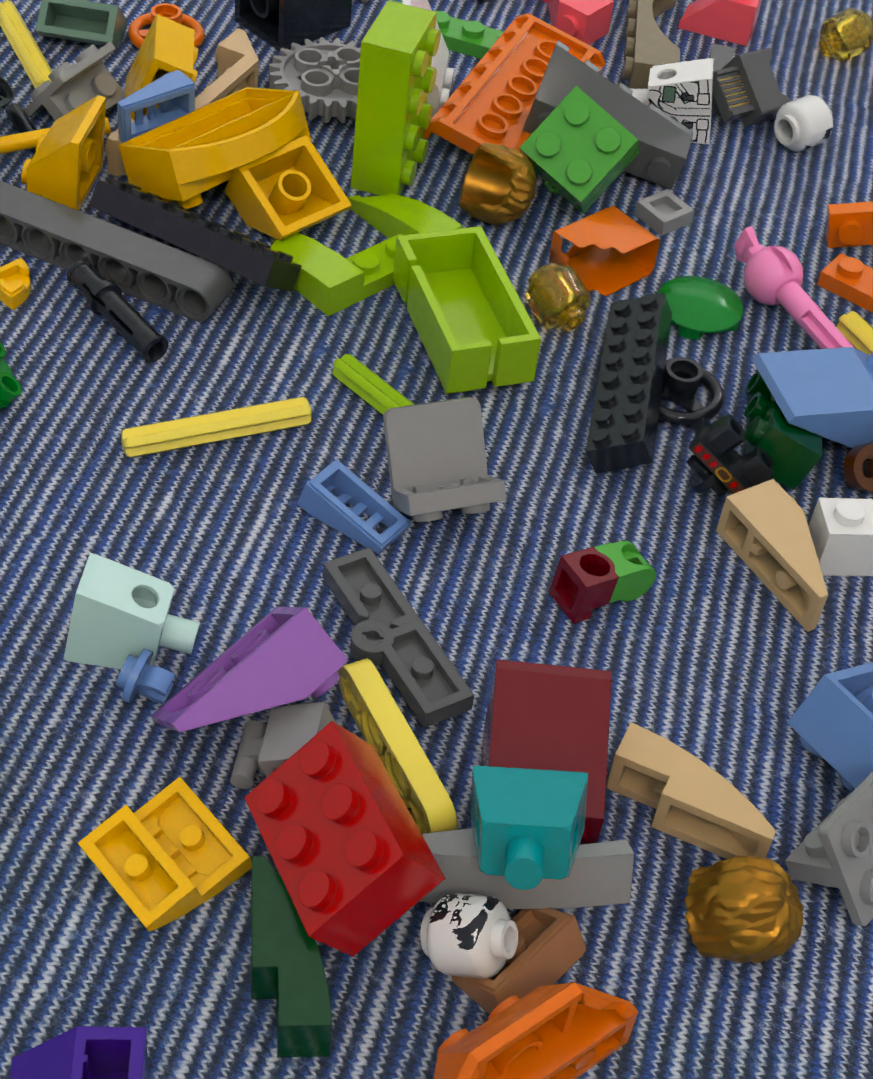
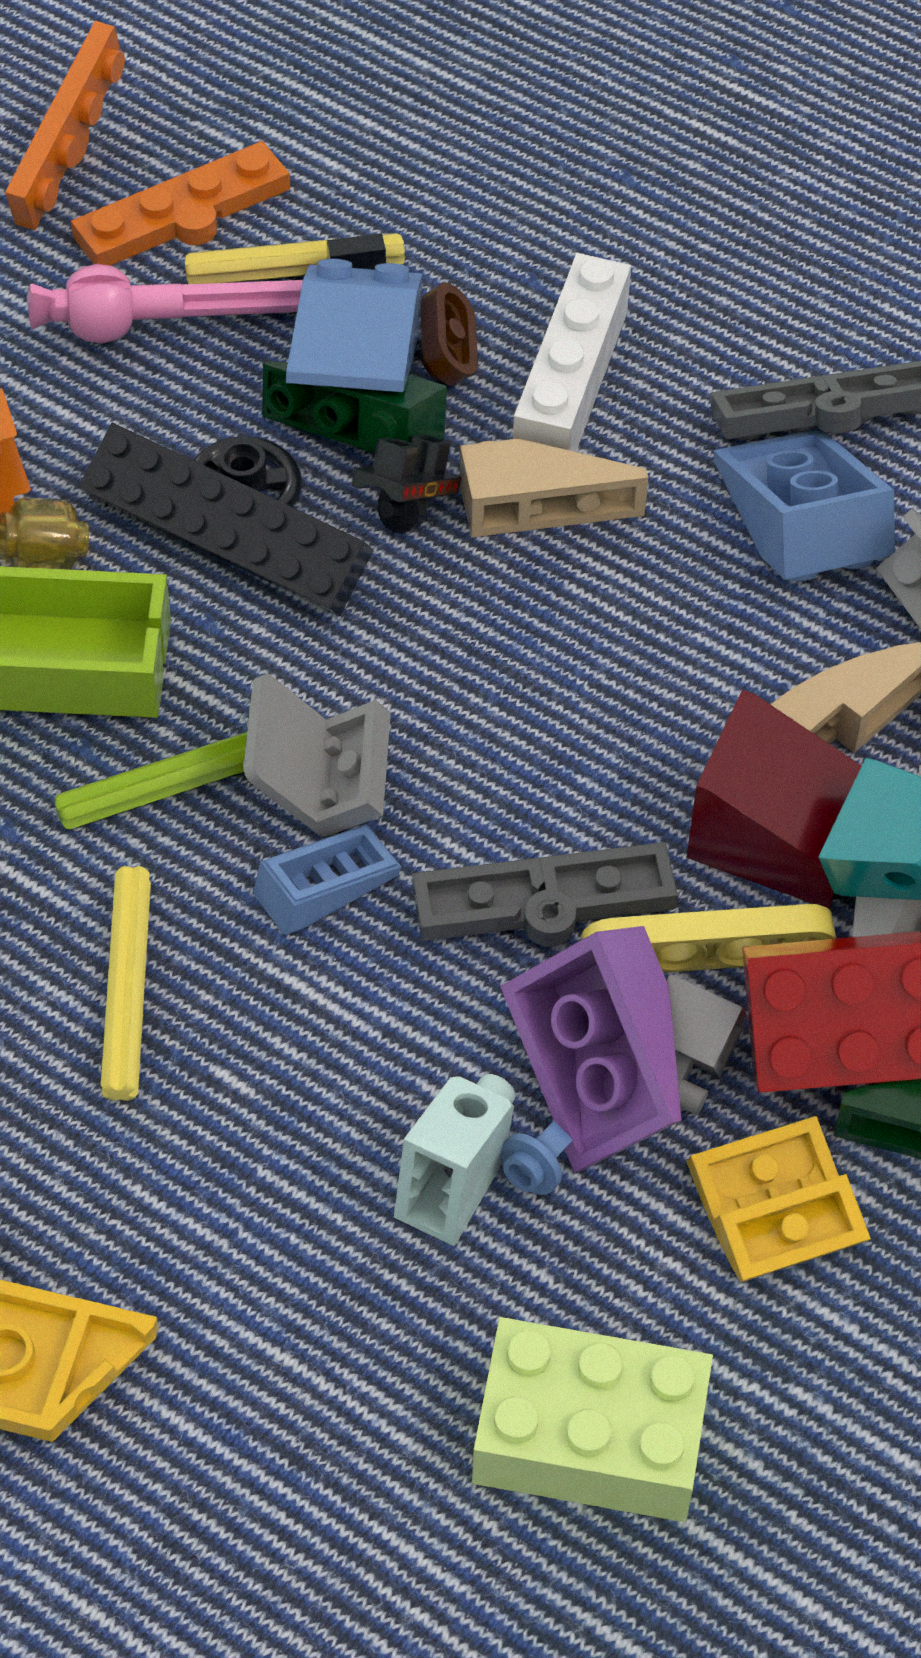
camera: 65 degrees left, 10 degrees up
dark red leg [549,541,656,624] -> none
green dish [658,276,743,340] -> none

